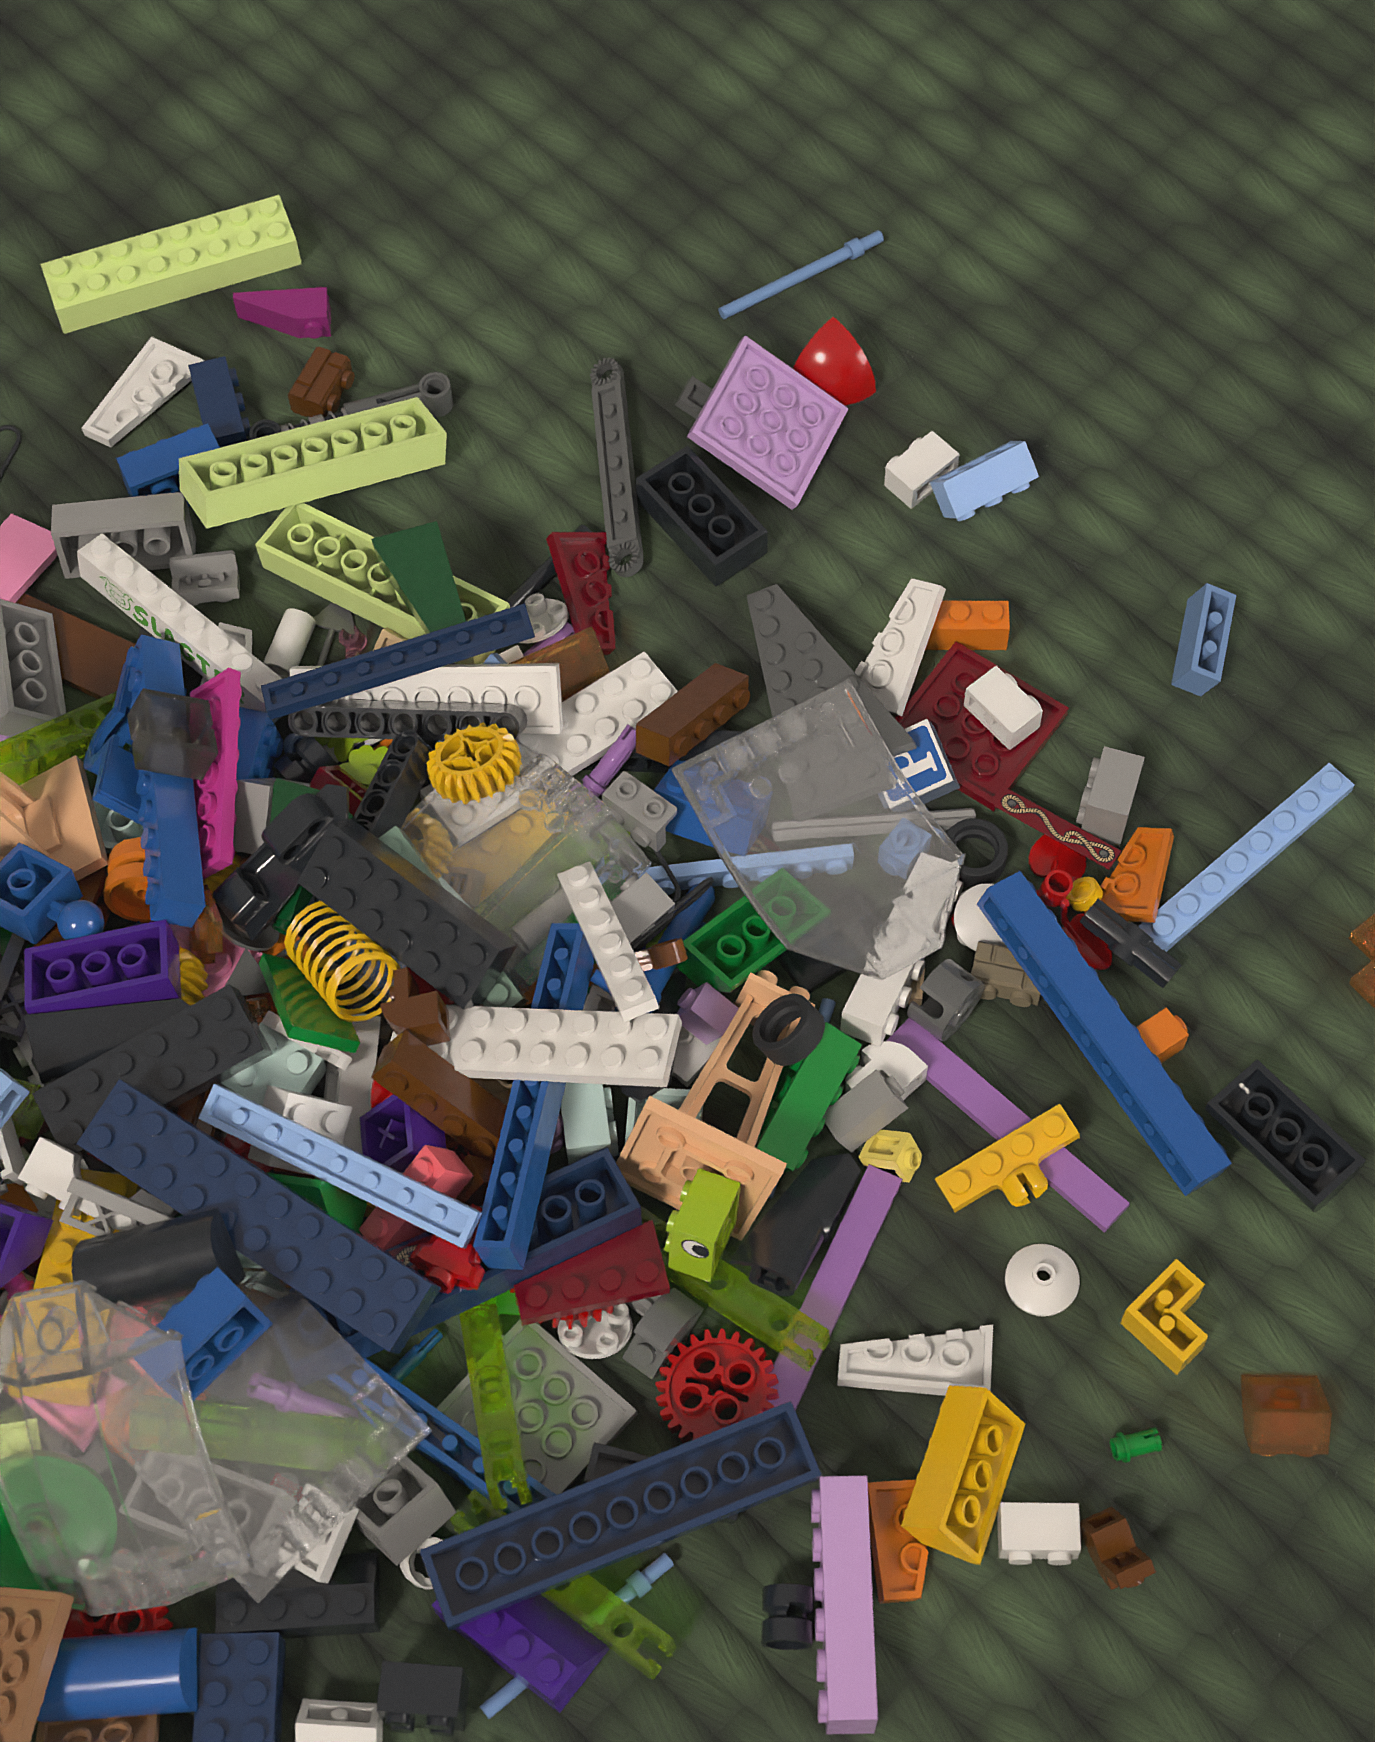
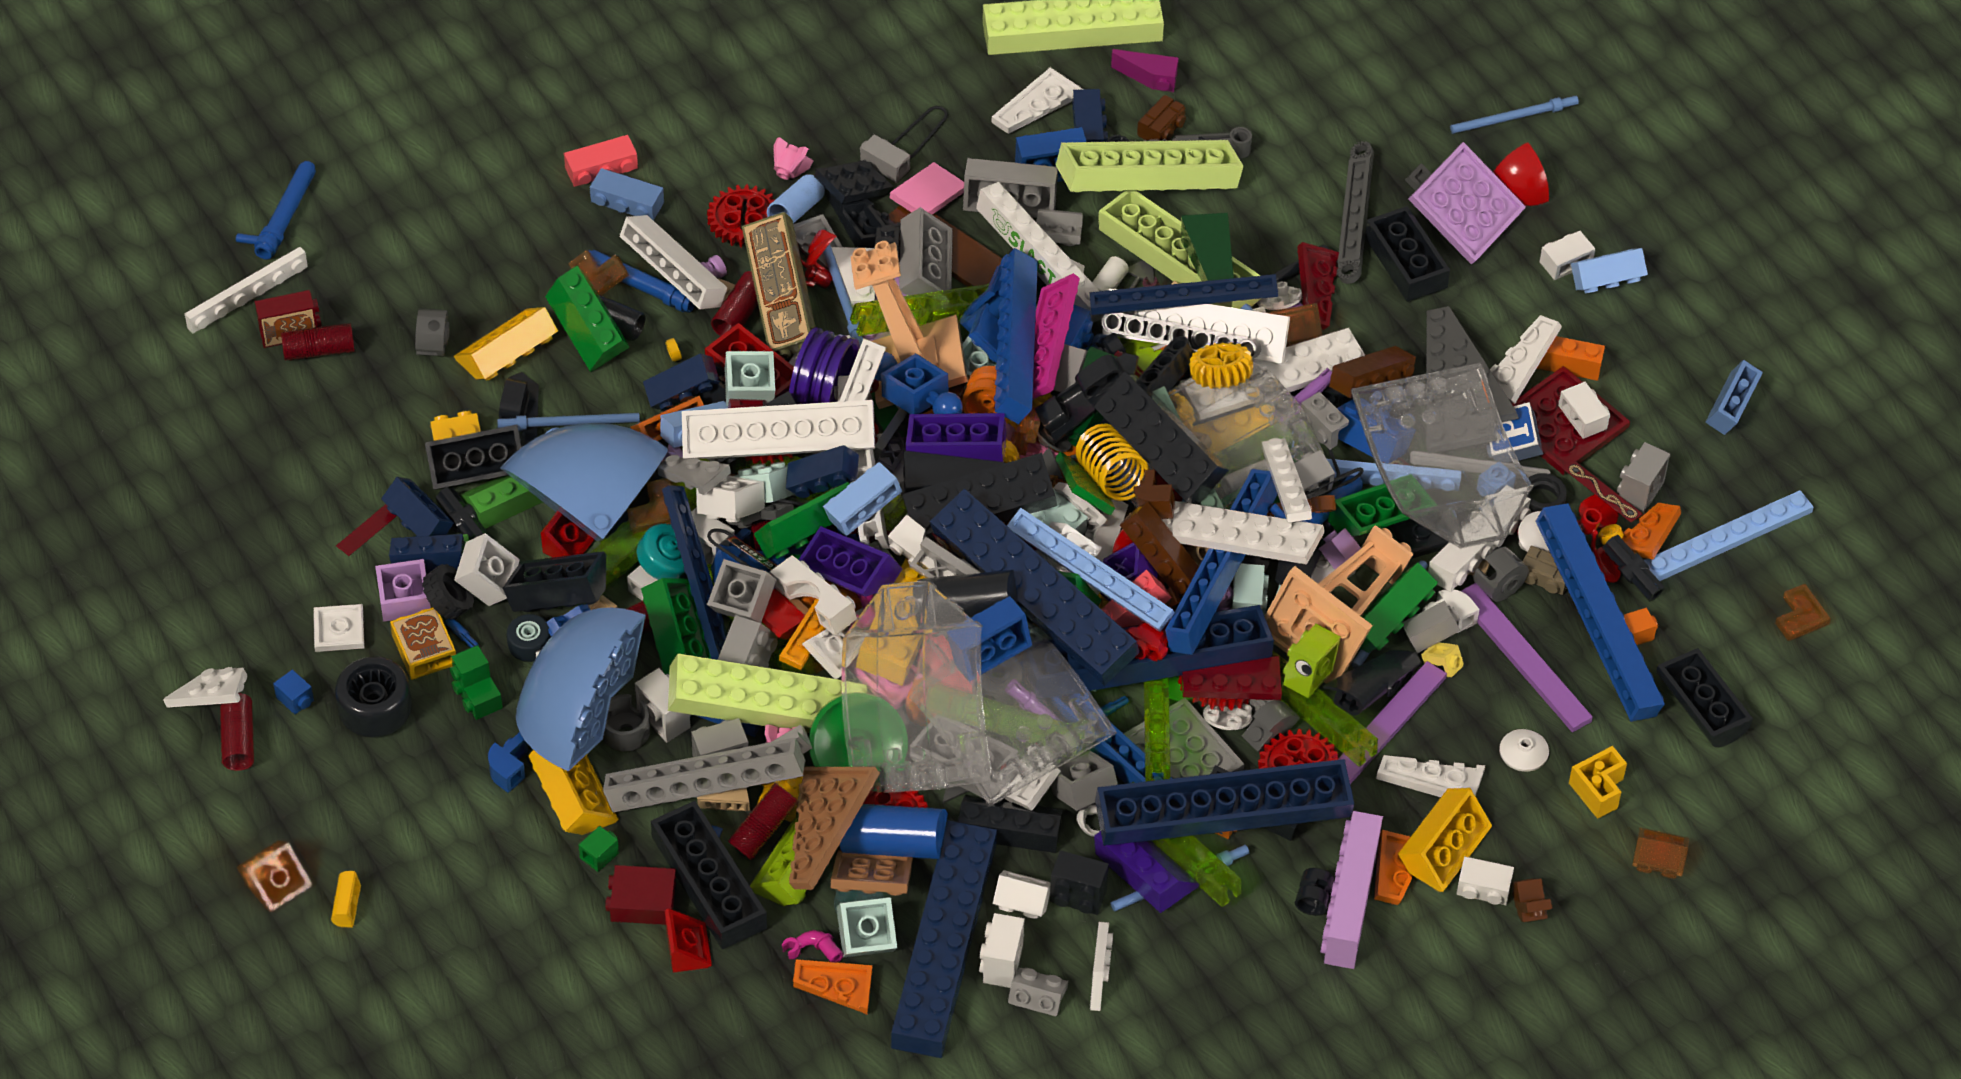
camera: 10 degrees right, 10 degrees down
clear smoke piece [127,688,218,780] -> none
black tyre [752,993,825,1066] -> none
yellow plate [935,1103,1080,1212] -> none
green pin [1110,1427,1162,1463] -> none

